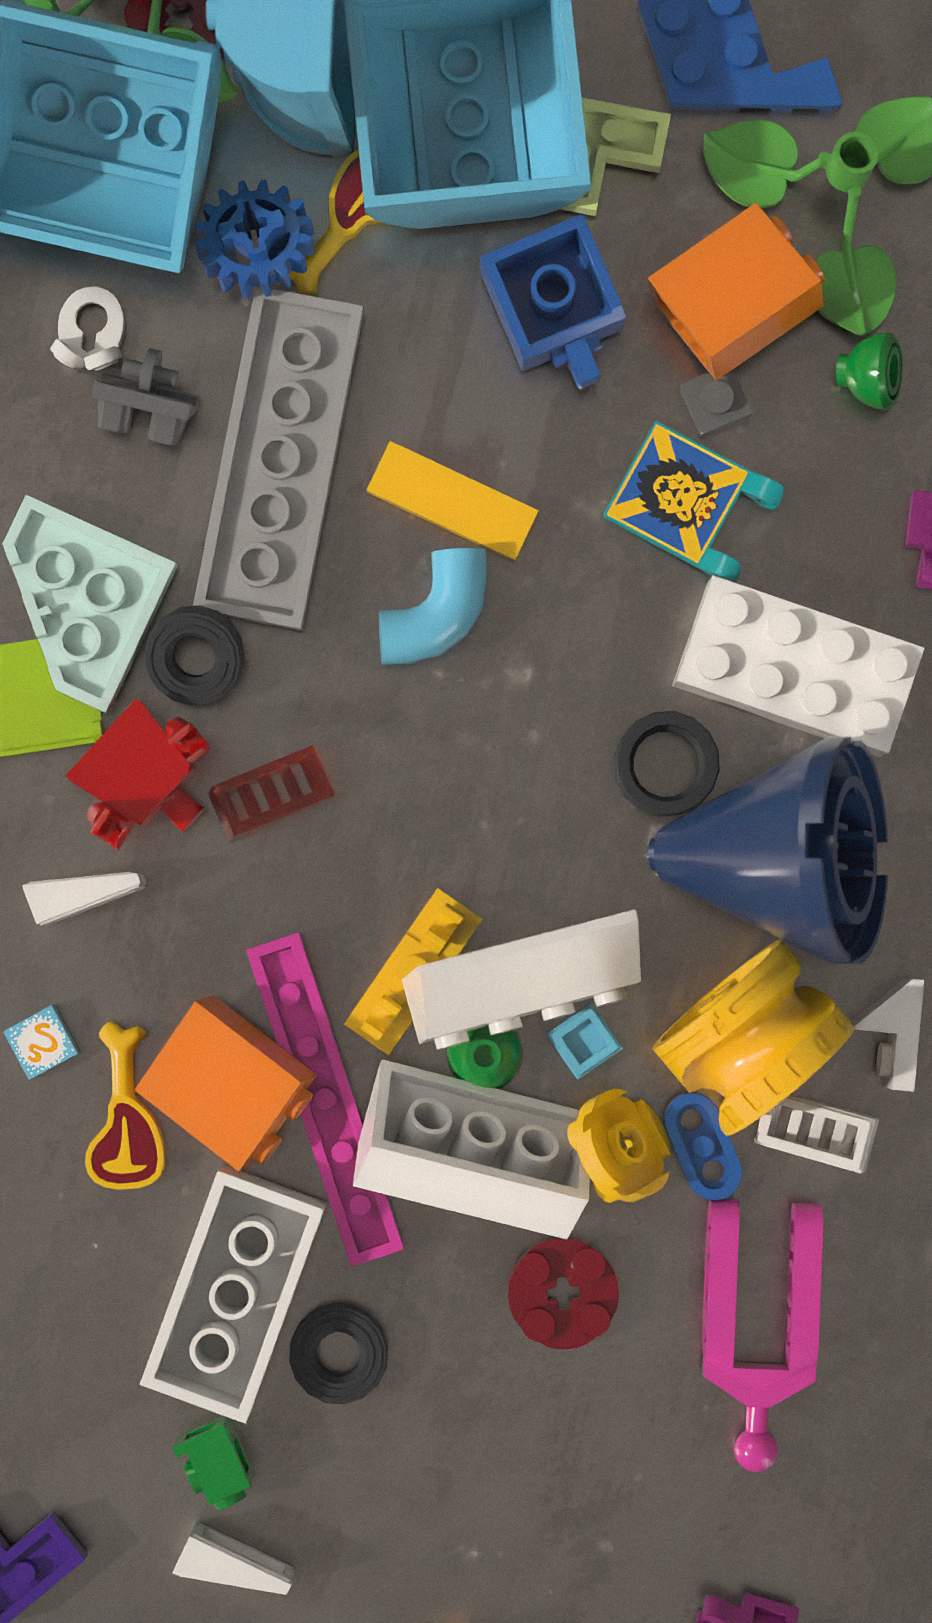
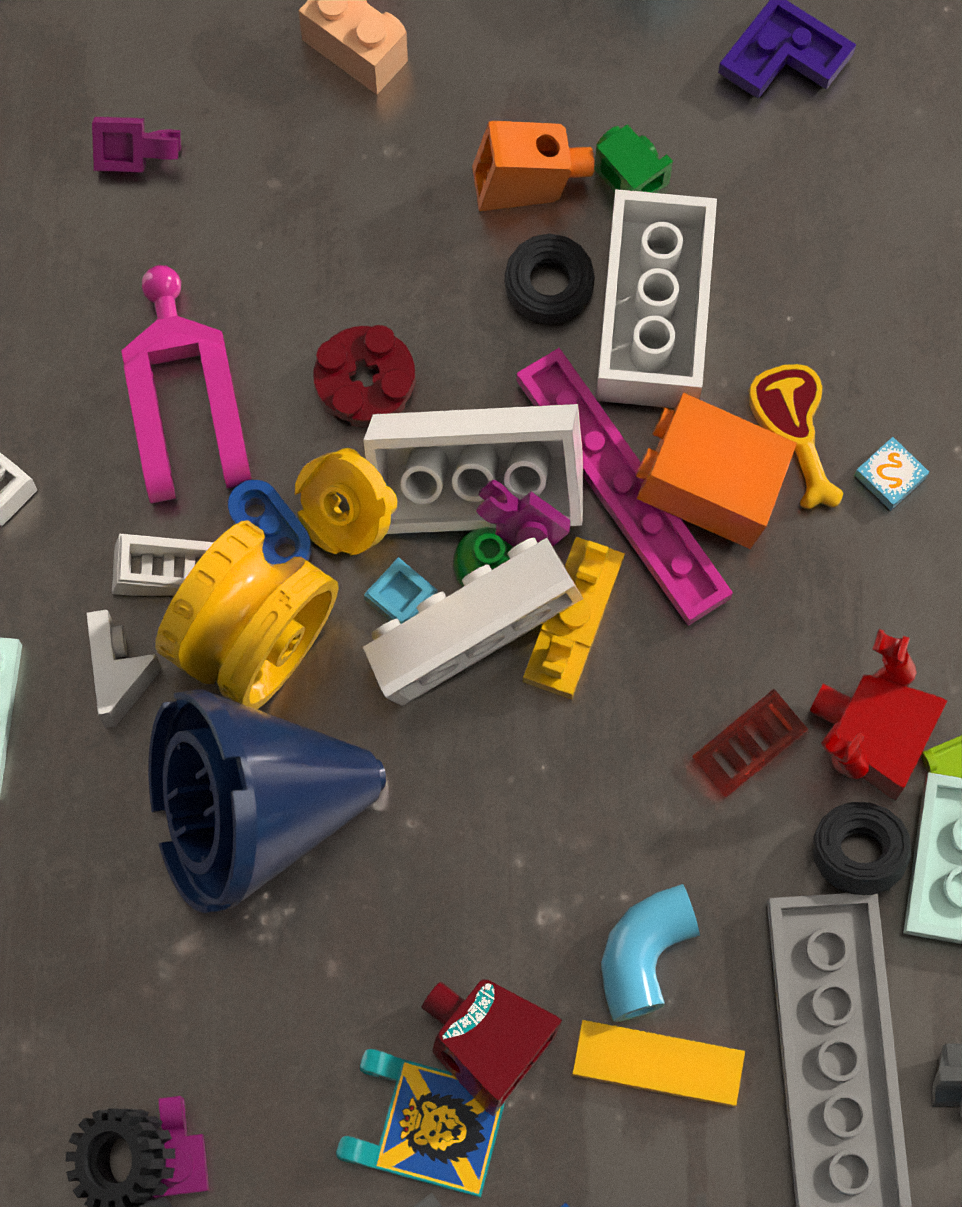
camera: 160 degrees right, 15 degrees down
white slope [22,872,148,926] -> none
white slope [172,1522,296,1595] -> none
black tyre [613,711,720,817] -> none
white brick [672,575,925,757] -> none
none -> dark red torso [421,979,562,1117]
none -> orange torso [472,121,595,211]
none -> magenta plate [476,479,570,547]

